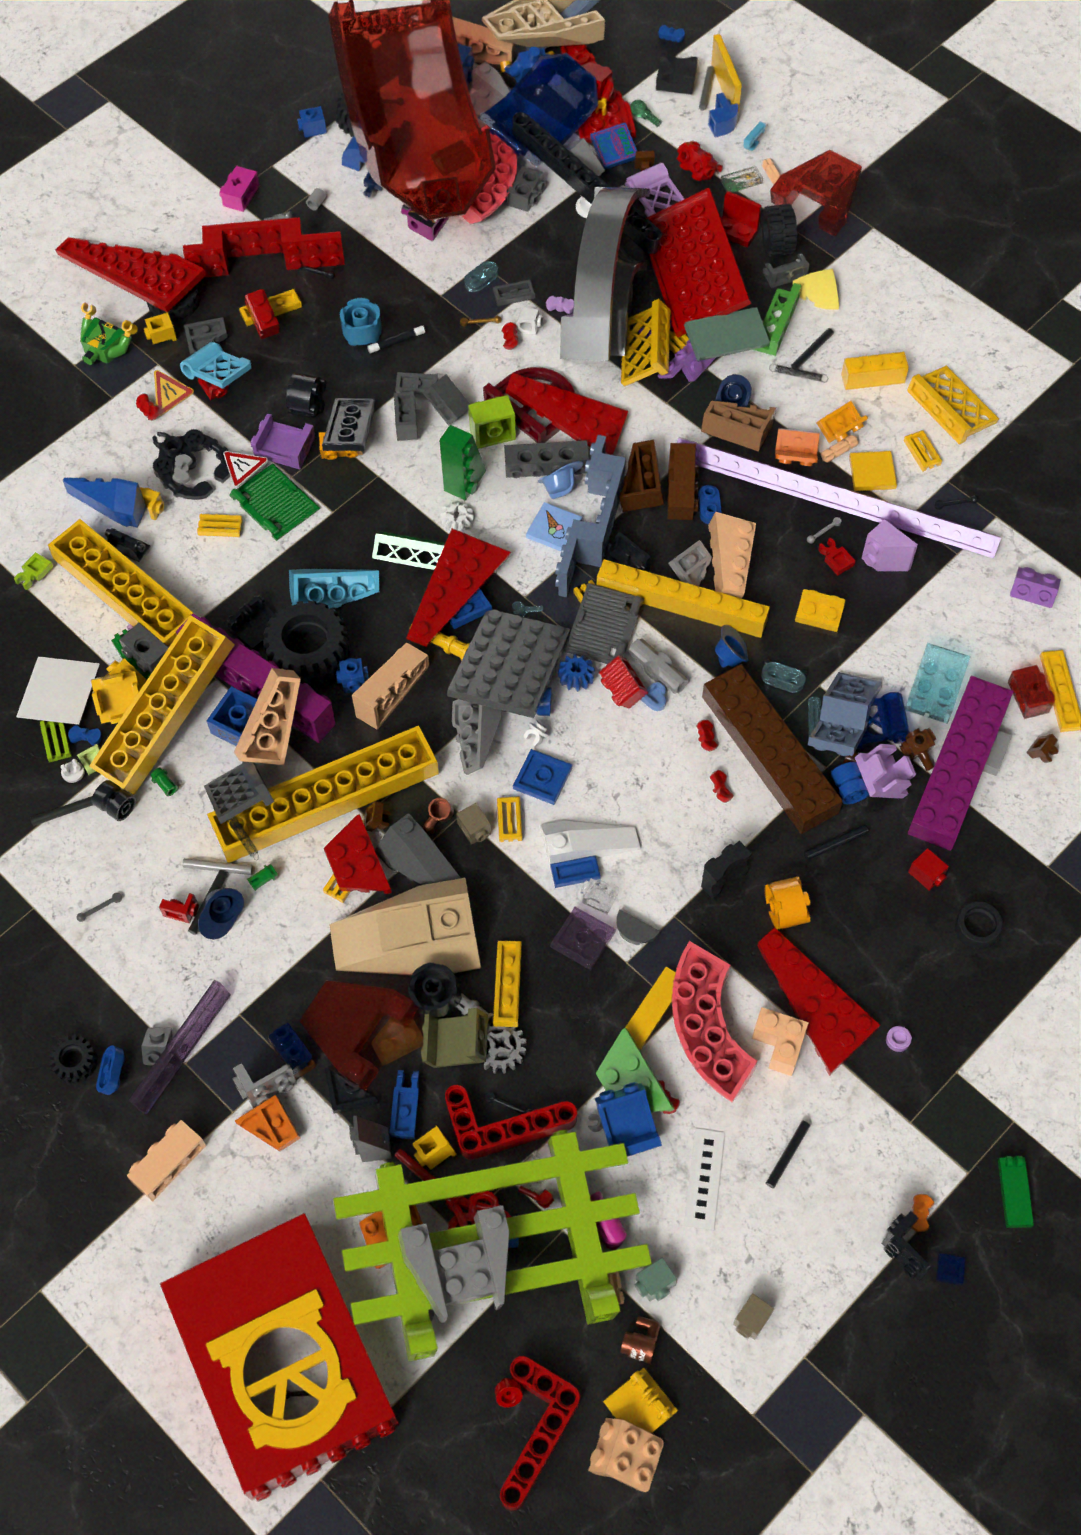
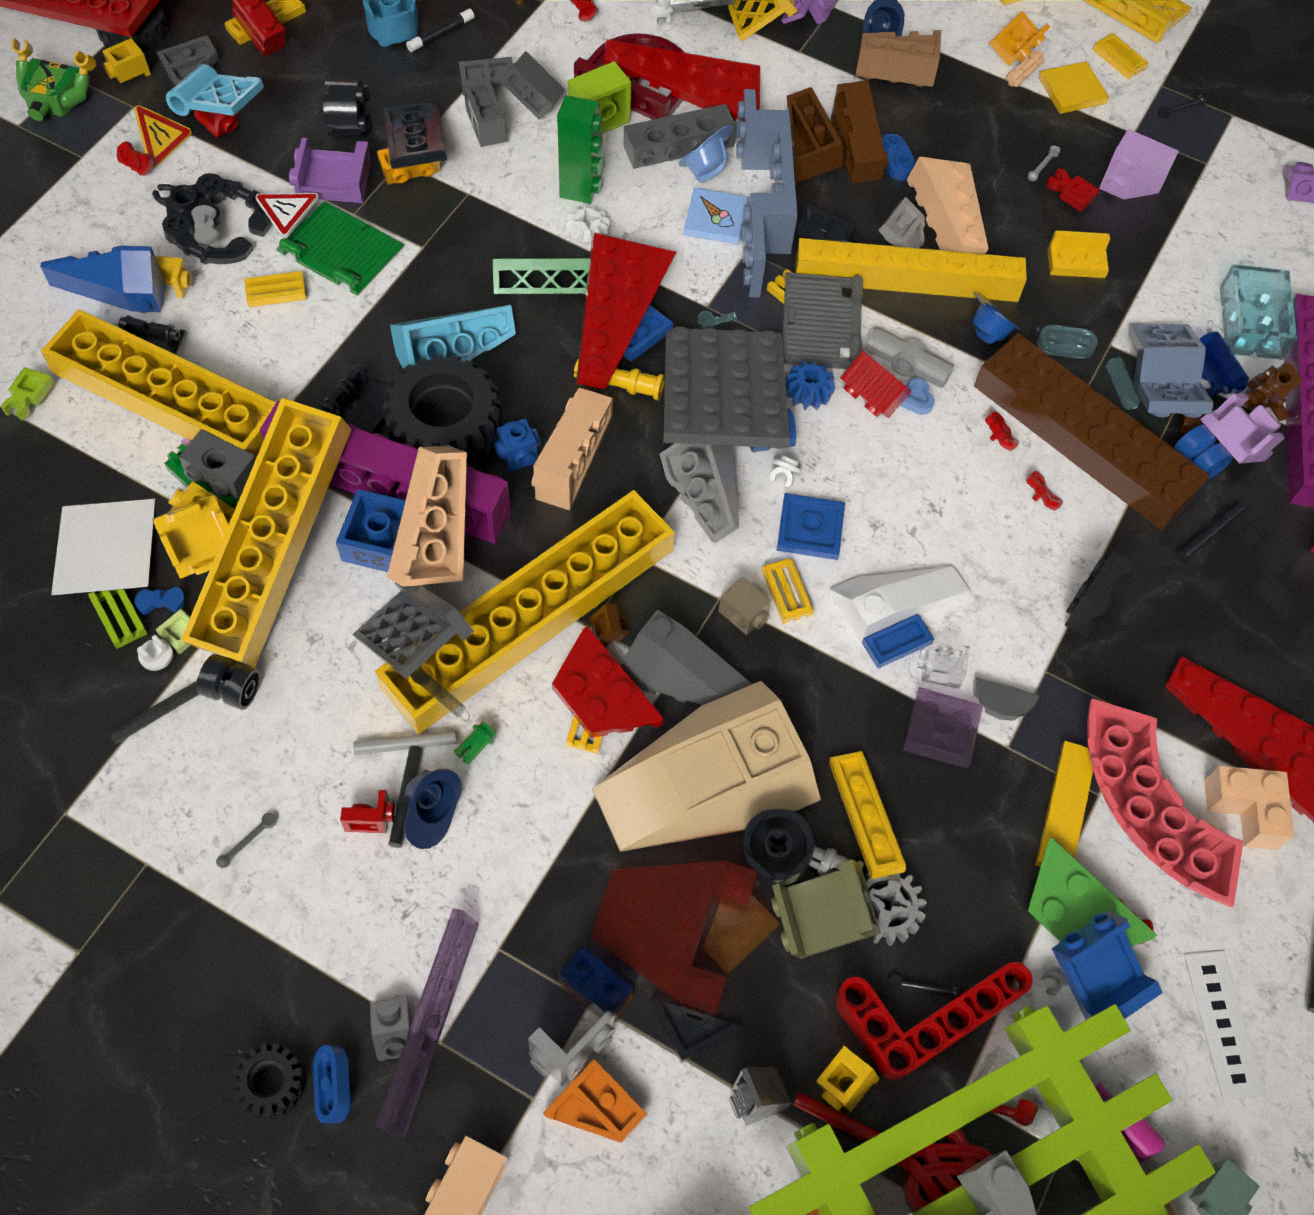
camera: 20 degrees left, 0 degrees up
green pin [151,768,178,796] -> none
blue hinge [389,1070,419,1139] -> none
copper piece [423,798,454,835] -> none
piece [677,437,1001,558] -> none
light orange brick [765,876,810,929] -> none
orange bracket [775,428,820,466] -> none

